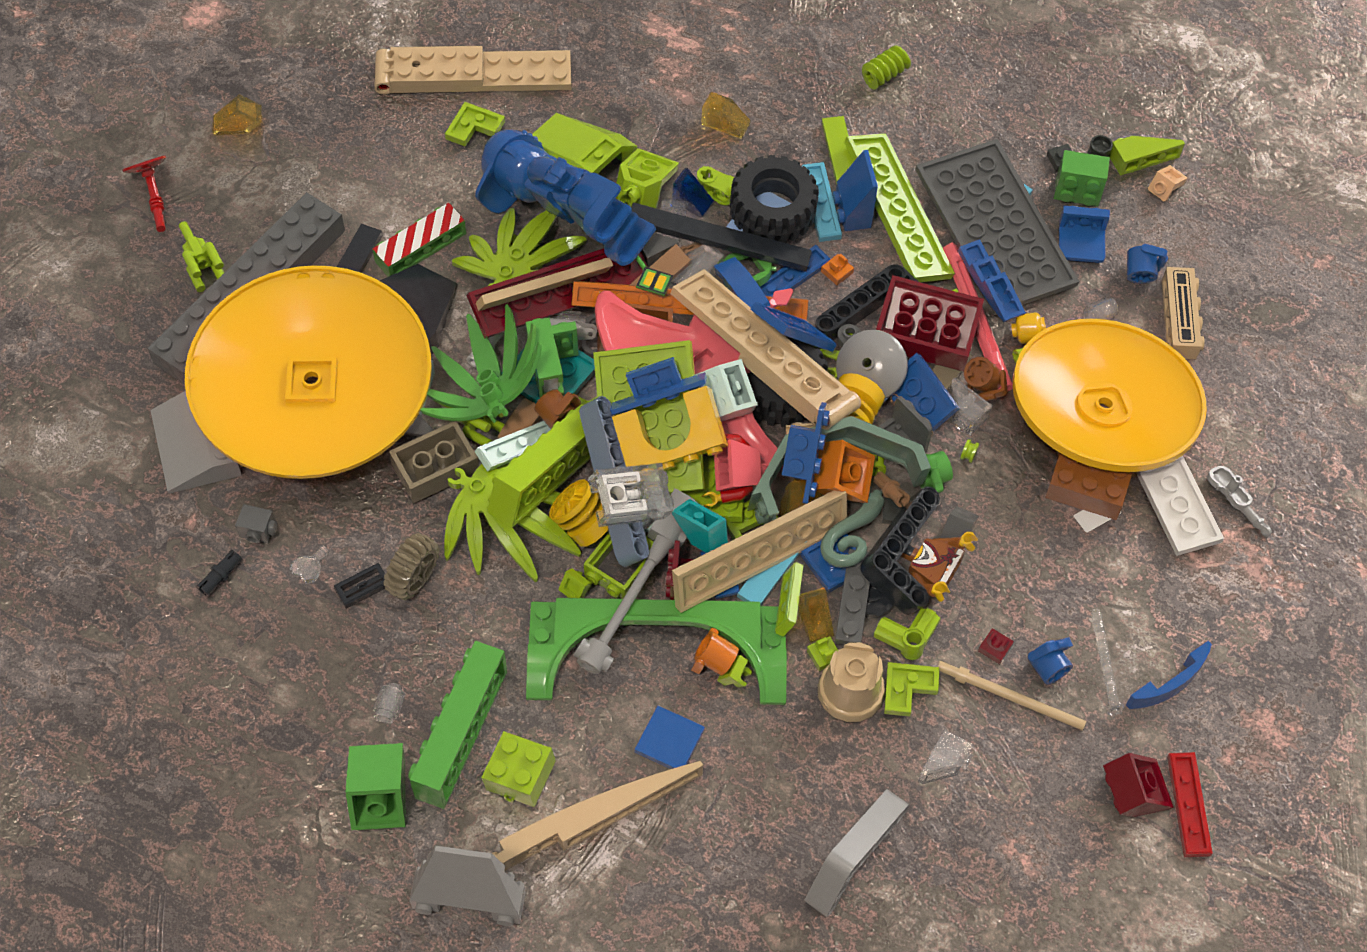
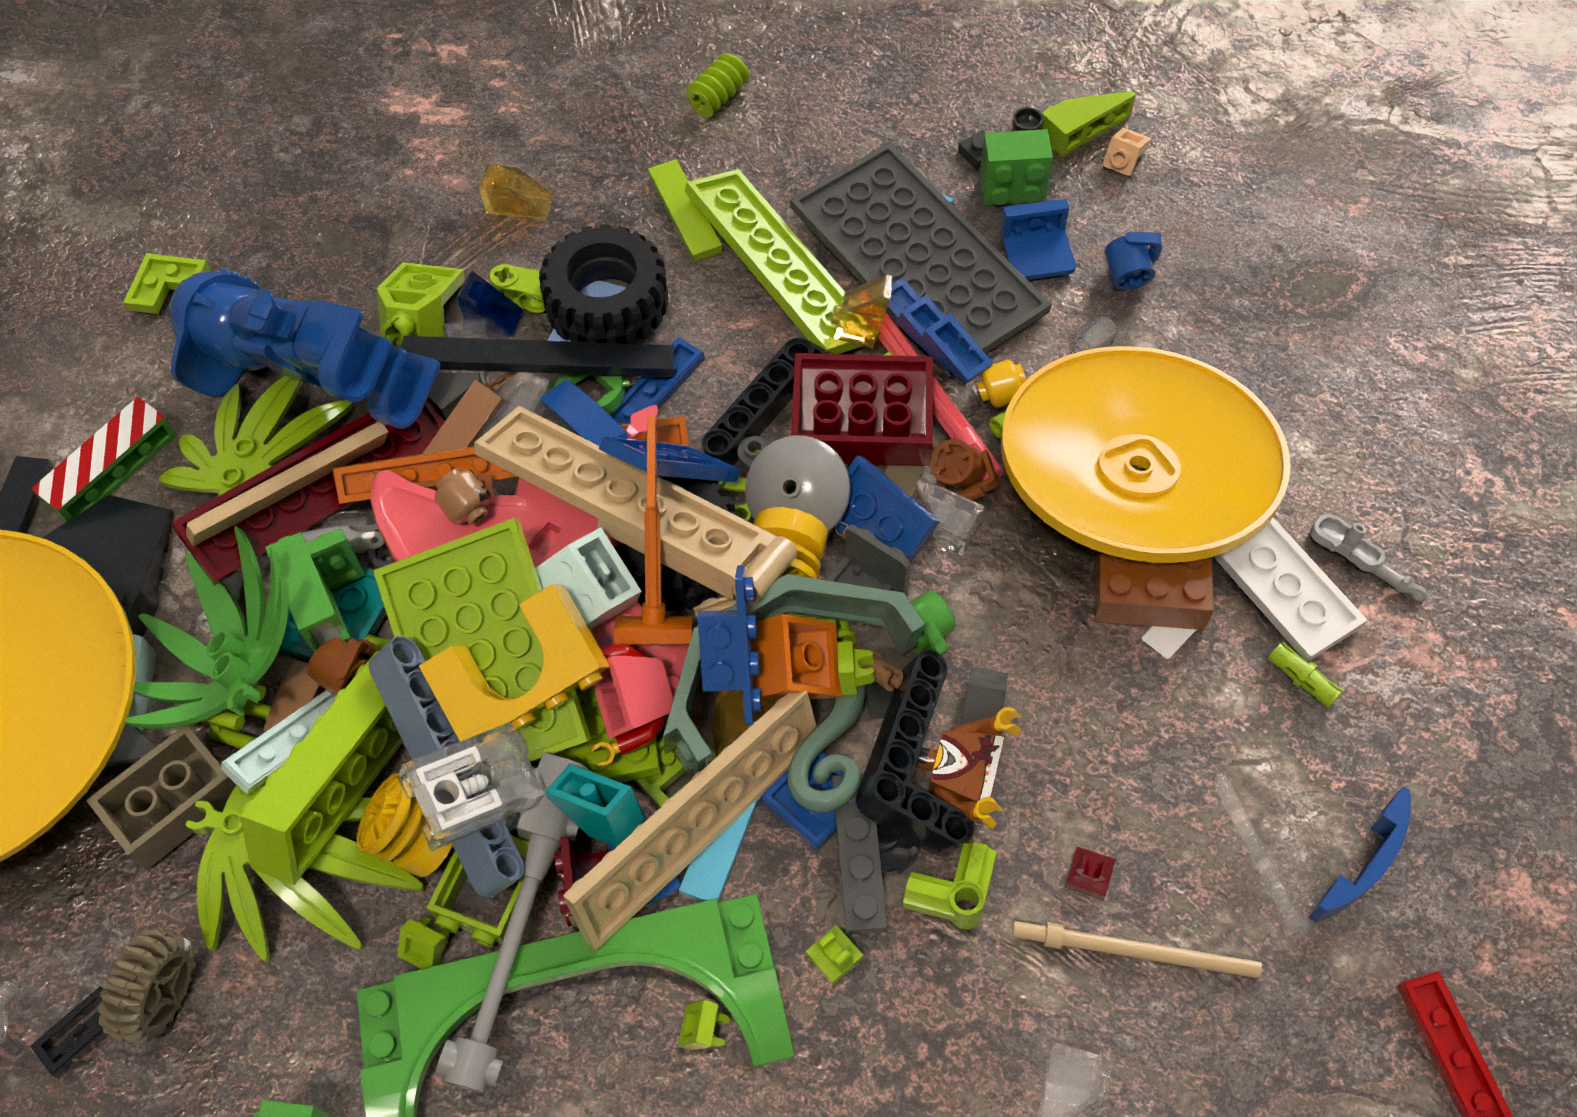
camera: 10 degrees left, 0 degrees up
tan hinge [374,46,571,94] -> none
lime wedge [532,113,637,174] -> none
blue bracket [610,357,707,415] -> none
piece [635,255,674,296] -> none
orange piece [691,628,739,676] -> none
lime tile [775,562,803,636] -> none
clear yellow slope [798,588,834,642] -> none
medium azure tile [802,162,842,242] -> none
tan piece [817,642,885,722] -> none
orange tile [821,254,854,286] -> none
blue slope [832,150,878,232] -> none
lime plate [884,662,939,716] -> none
lime bush [960,439,980,464] -> none
blue piece [1028,637,1073,685] -> none
dark red slope [1103,753,1174,817] -> none
tan brick [1161,267,1204,359] -> none
none -> medium nougat head [434,468,492,525]
none -> orange piece [614,416,692,644]
none -> clear yellow slope [830,275,892,348]
none -> lime tile [837,641,875,696]
none -> lime pin [1267,642,1344,709]

